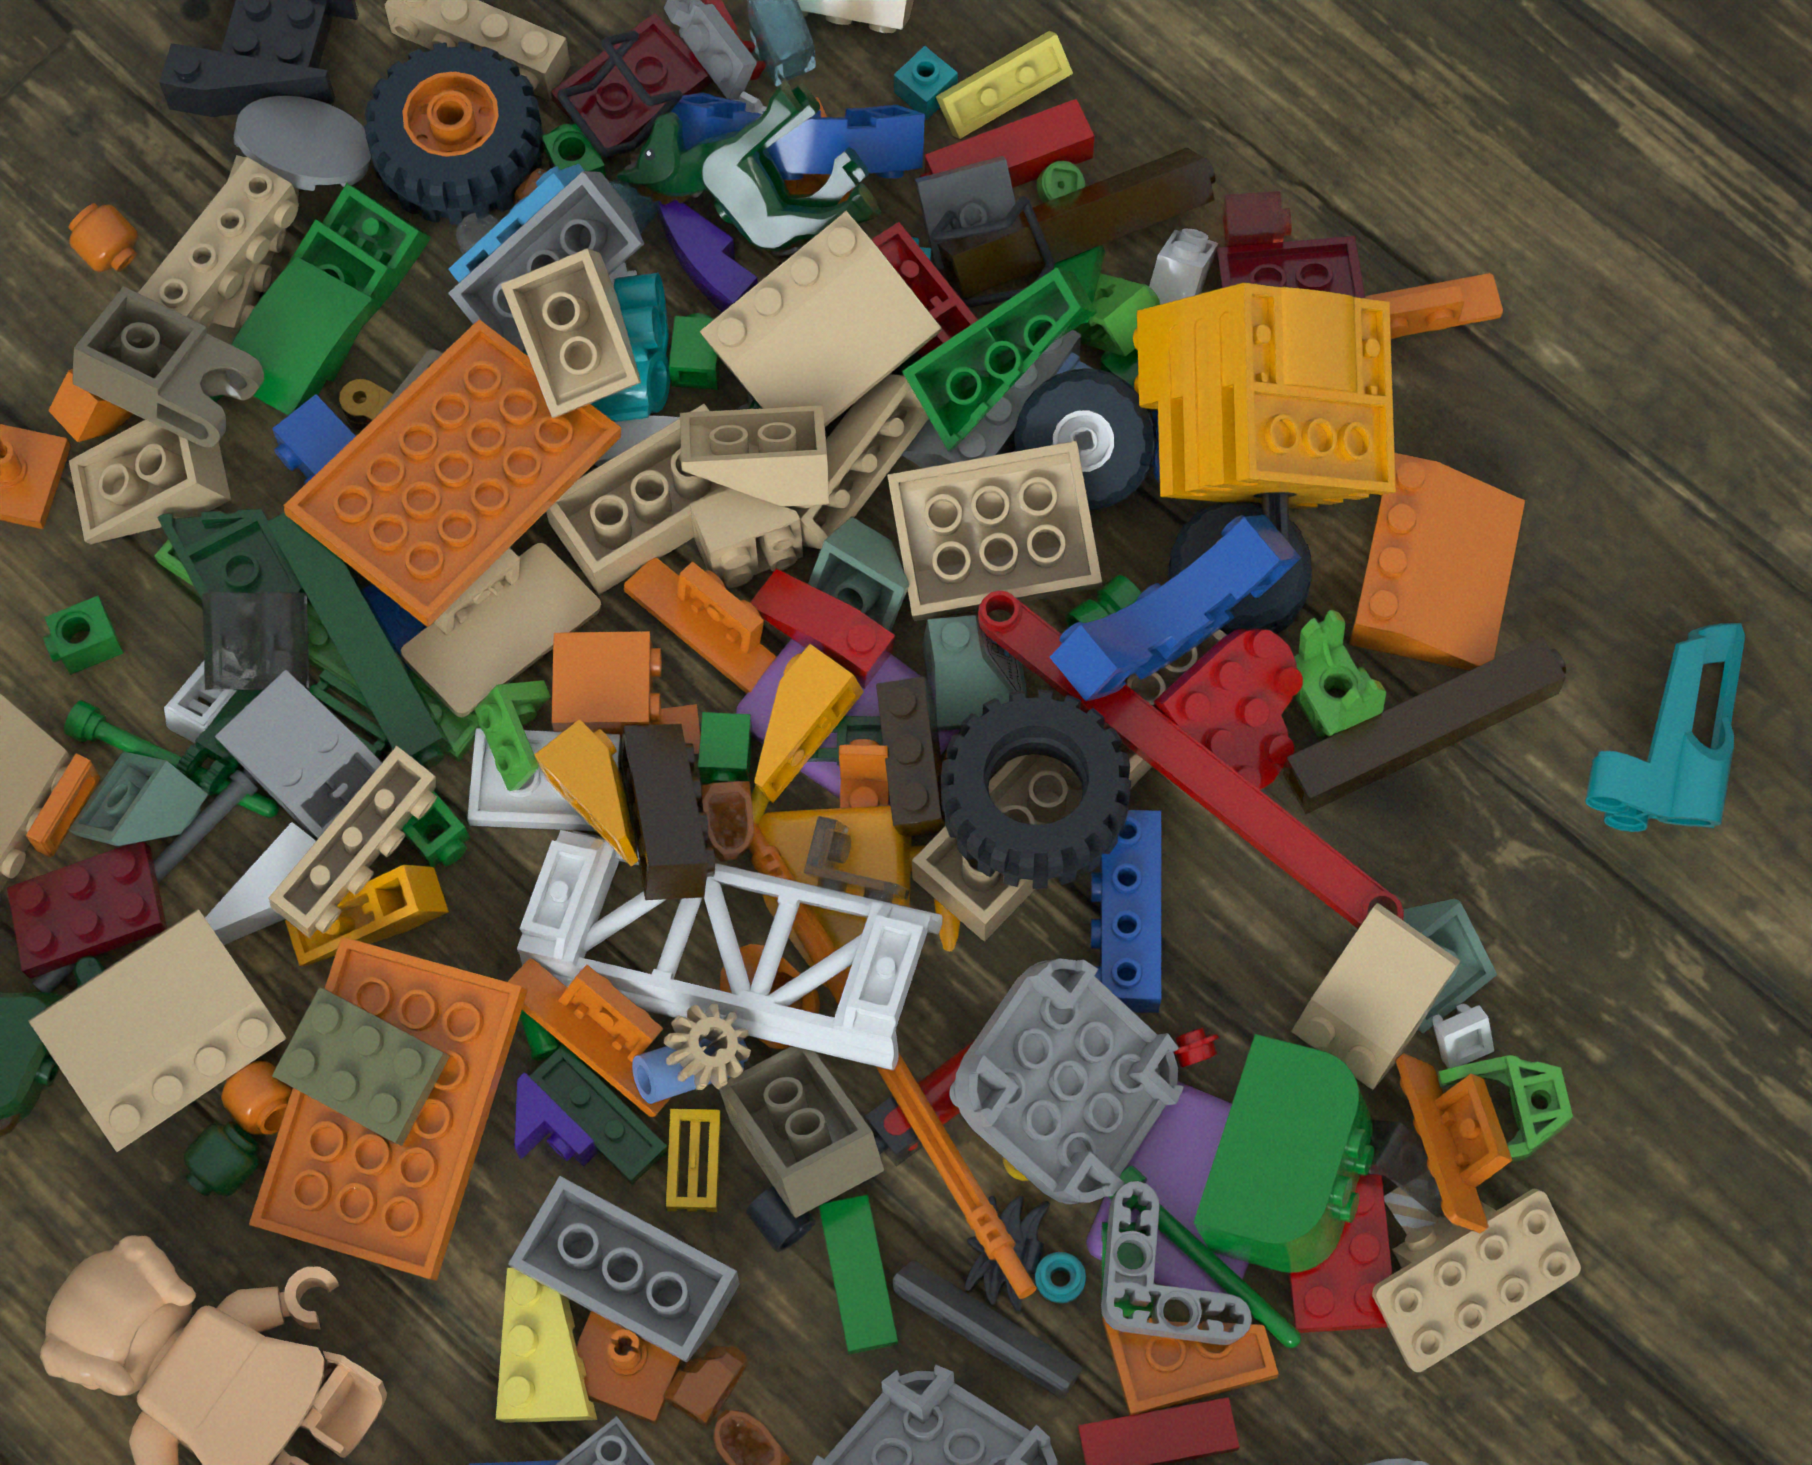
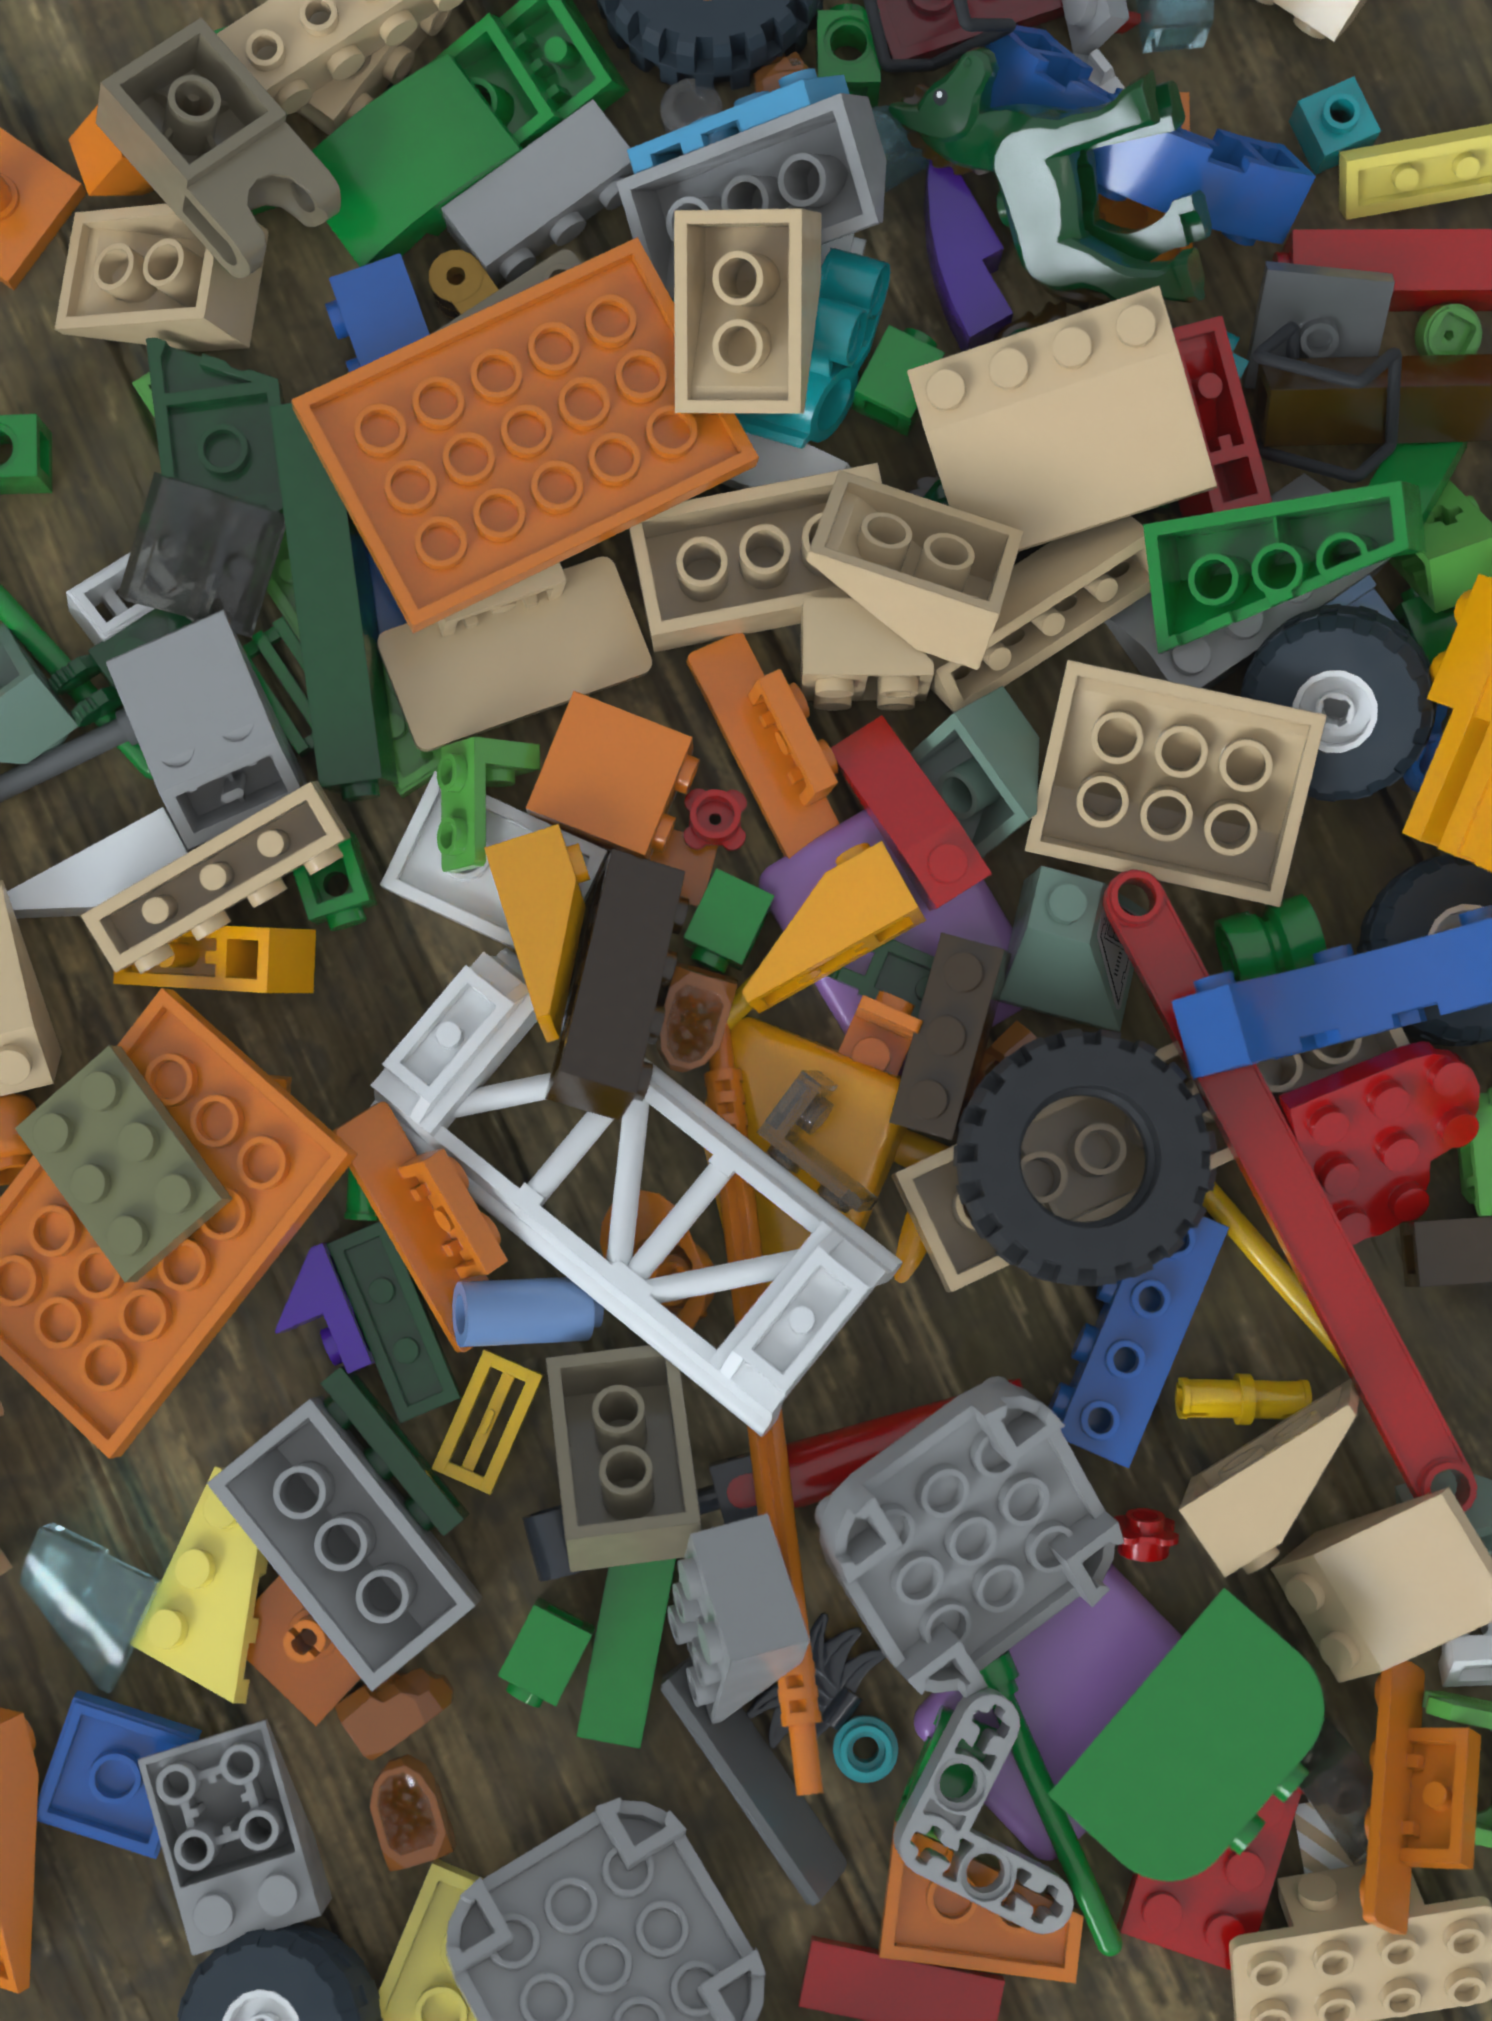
camera: 20 degrees right, 15 degrees up
tan gear [664,1004,751,1090] -> none
none -> clear light blue slope [20,1522,162,1693]
none -> dark green plate [320,1366,470,1536]
none -> light grey brick [441,100,634,285]
none -> green brick [498,1597,595,1708]
none -> light grey slope [667,1513,810,1725]
none -> red plate [683,788,747,851]
none -> yellow pin [1175,1373,1312,1425]
none -> tan slope [1179,1379,1359,1577]
none -> yellow bar [1202,1182,1346,1370]

